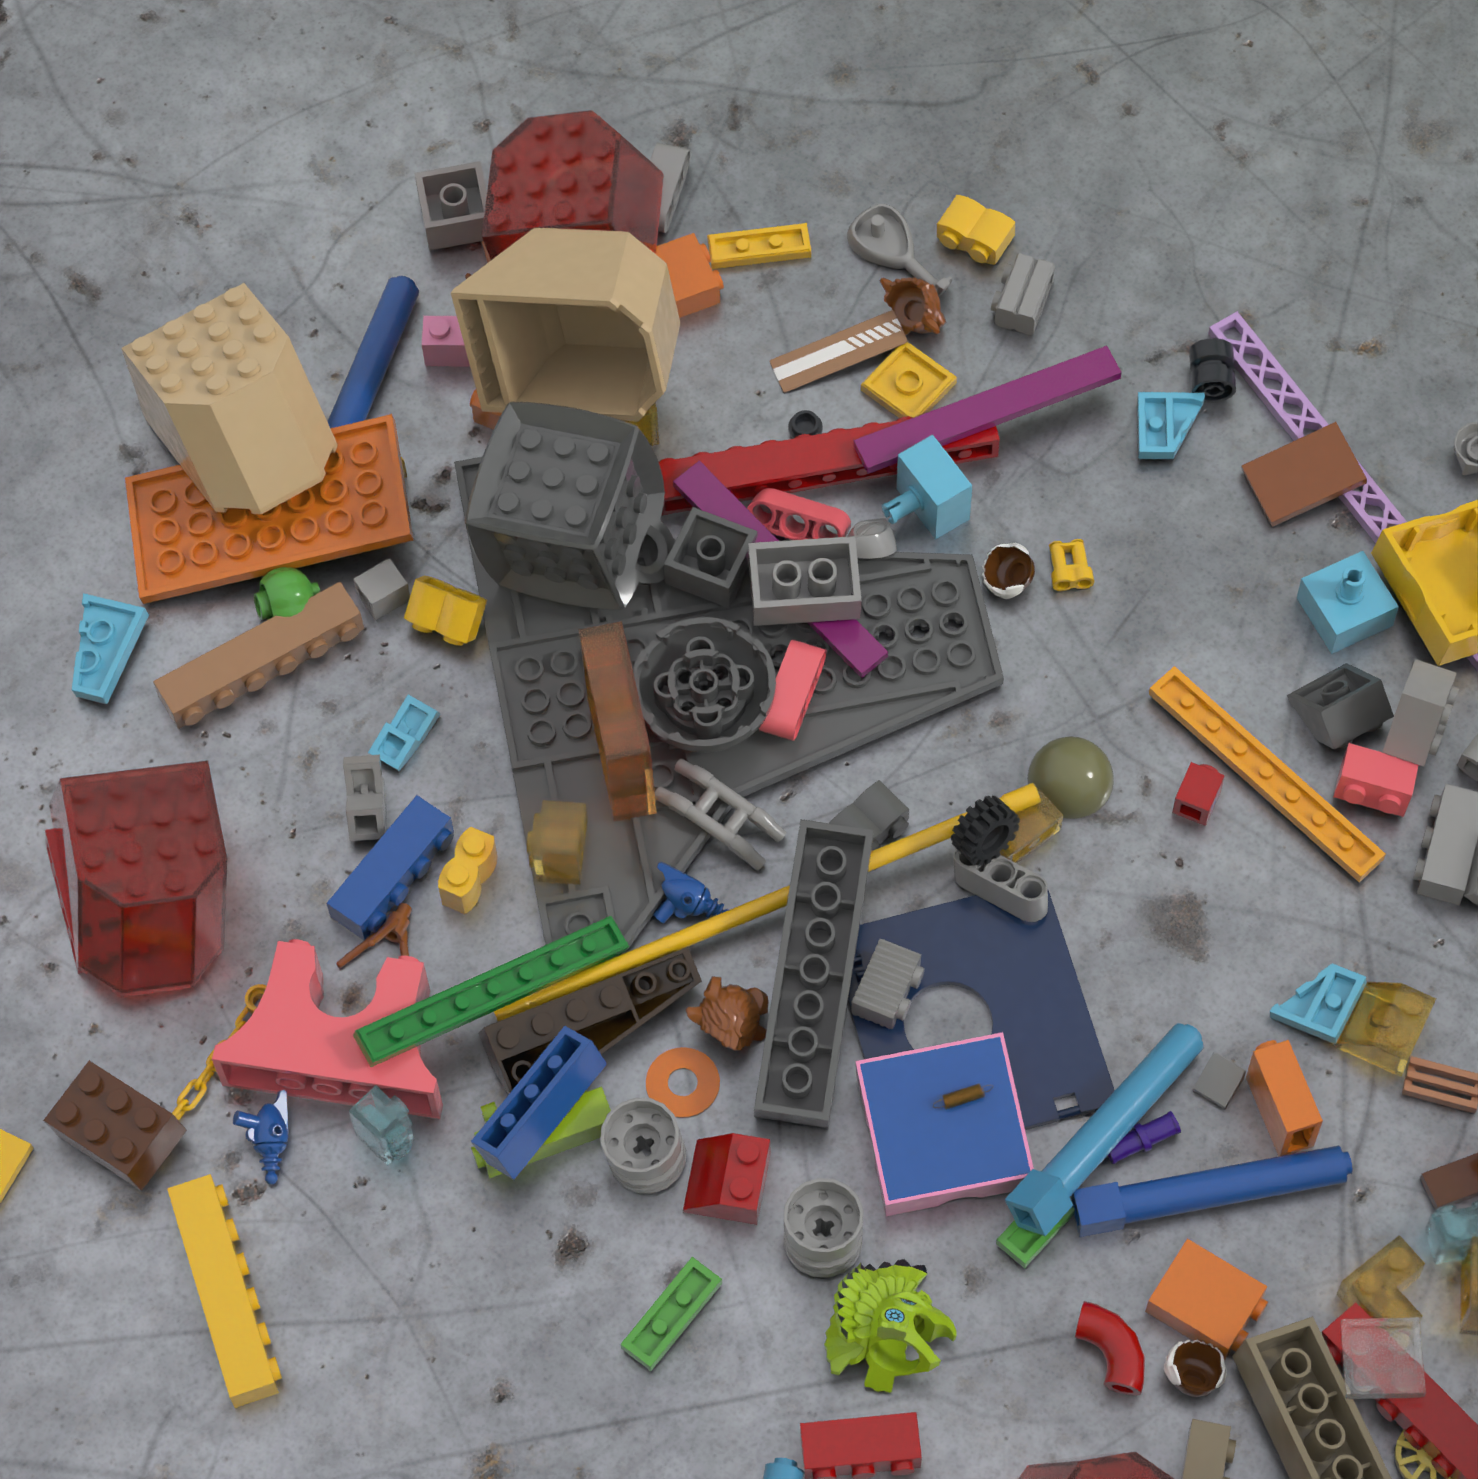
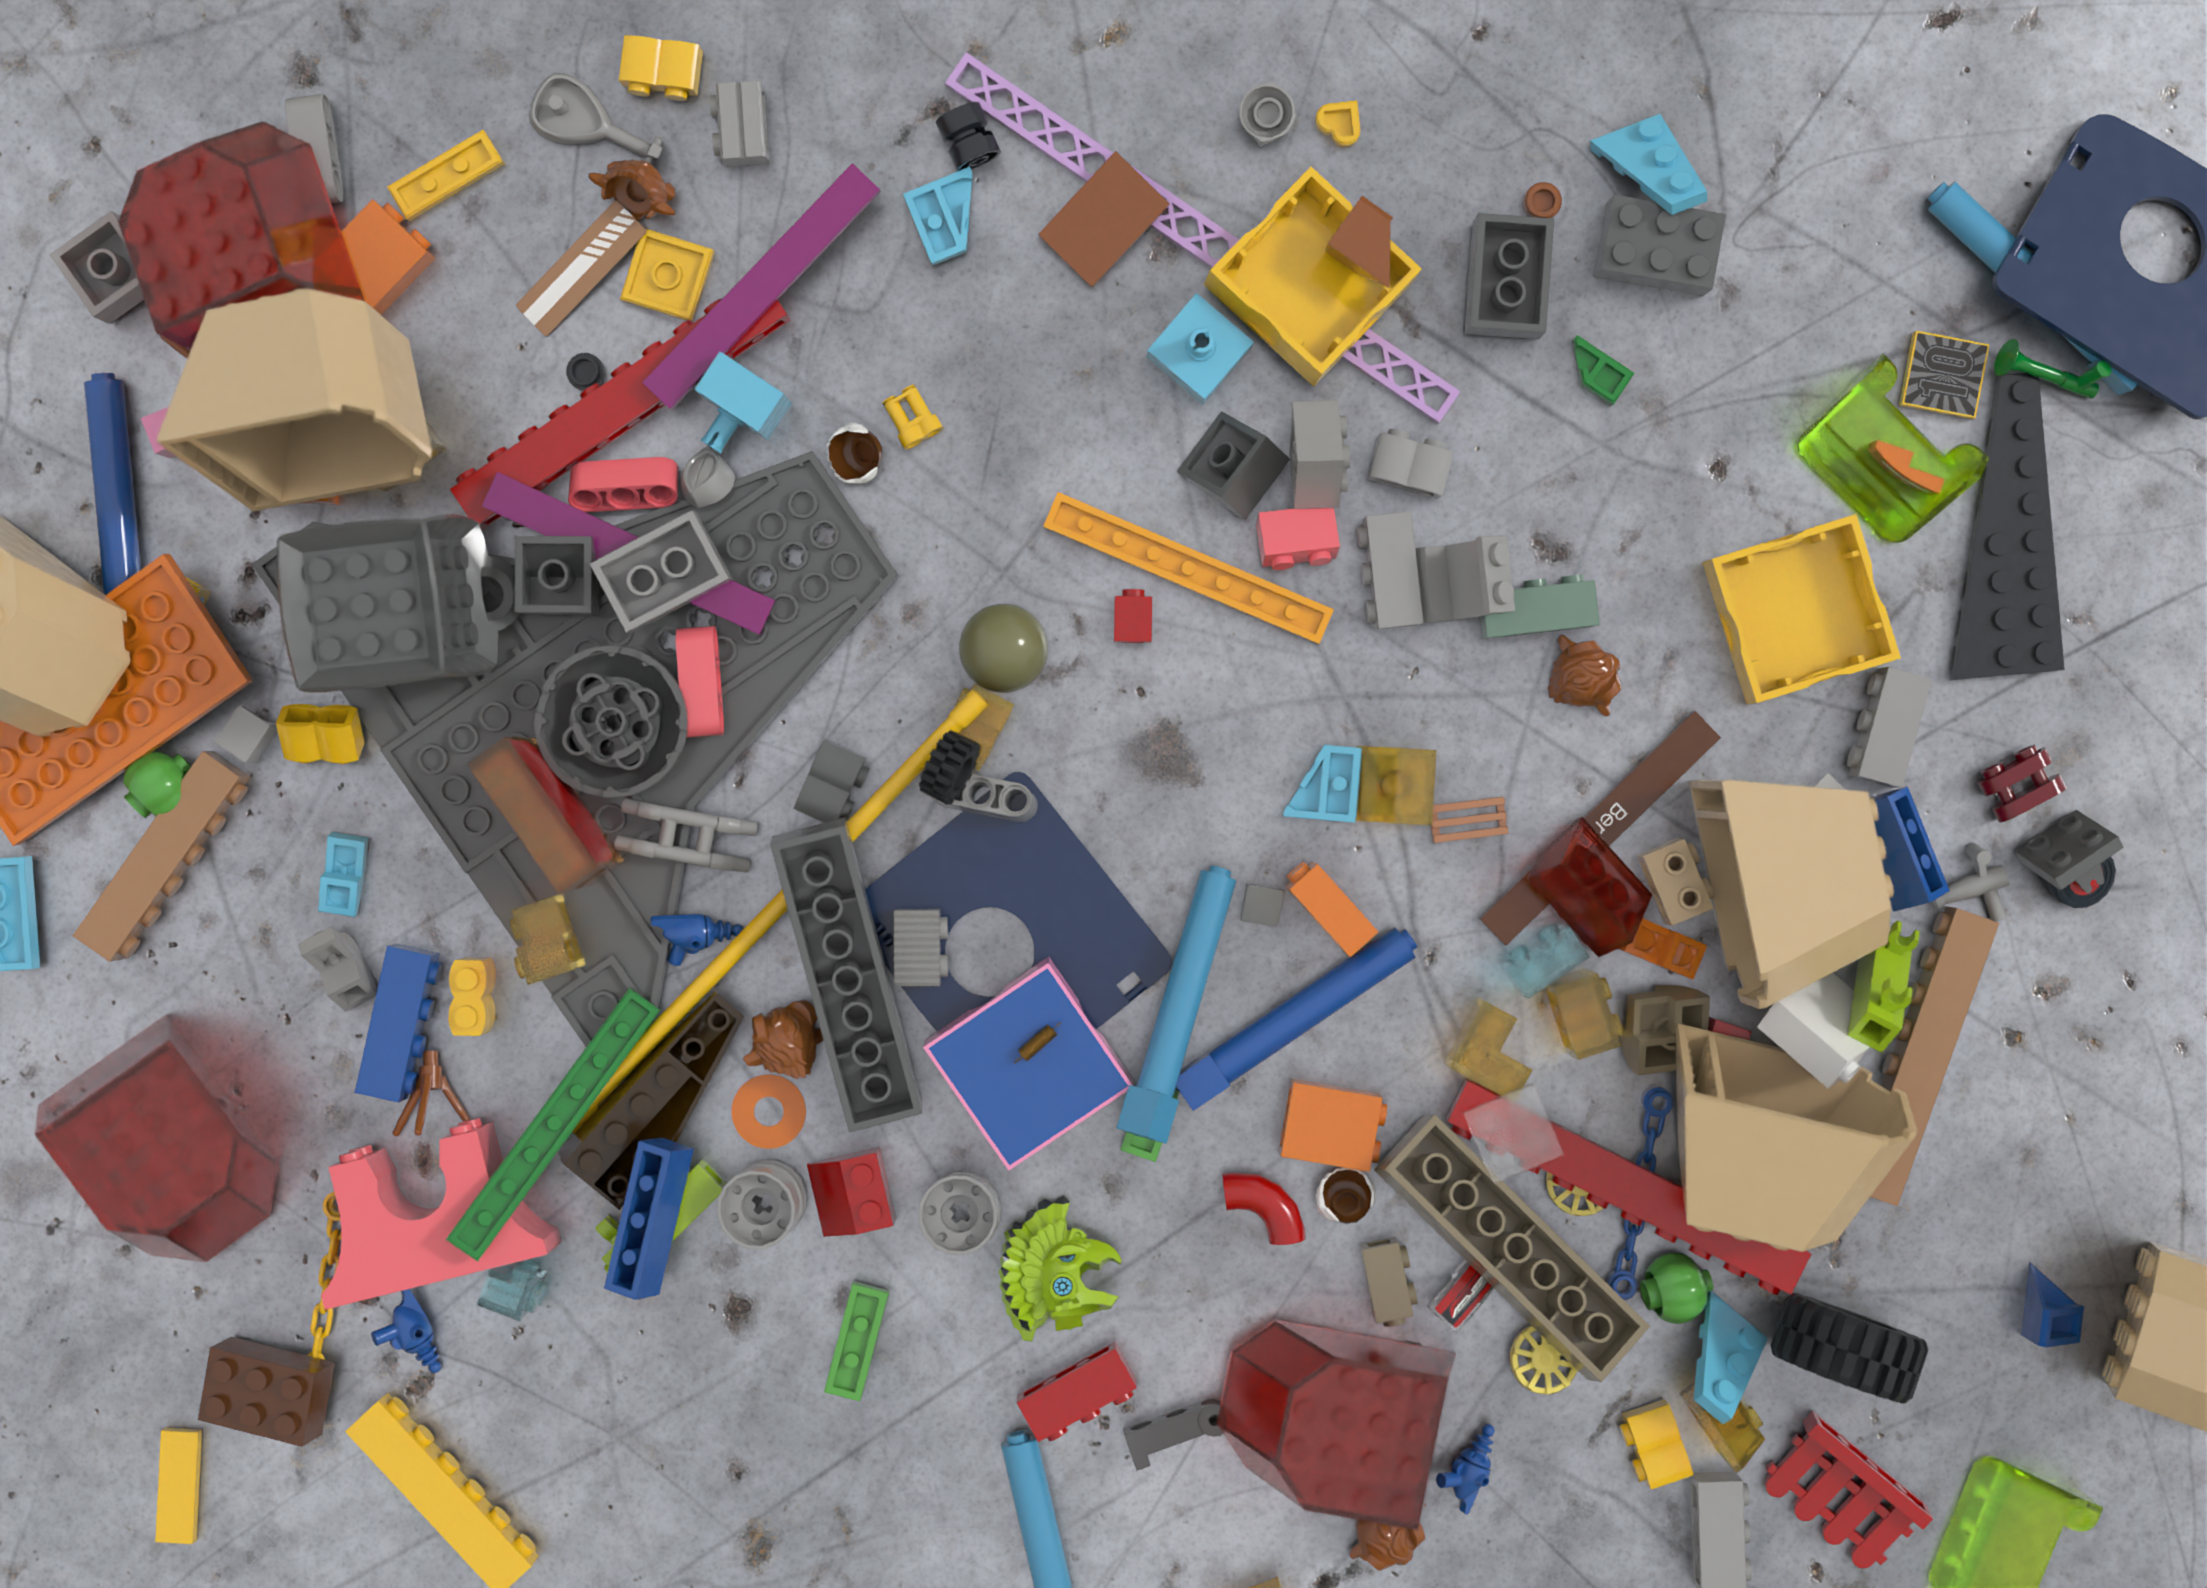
camera: 30 degrees left, 25 degrees up
dark purple pin [1107,1111,1181,1164] -> none

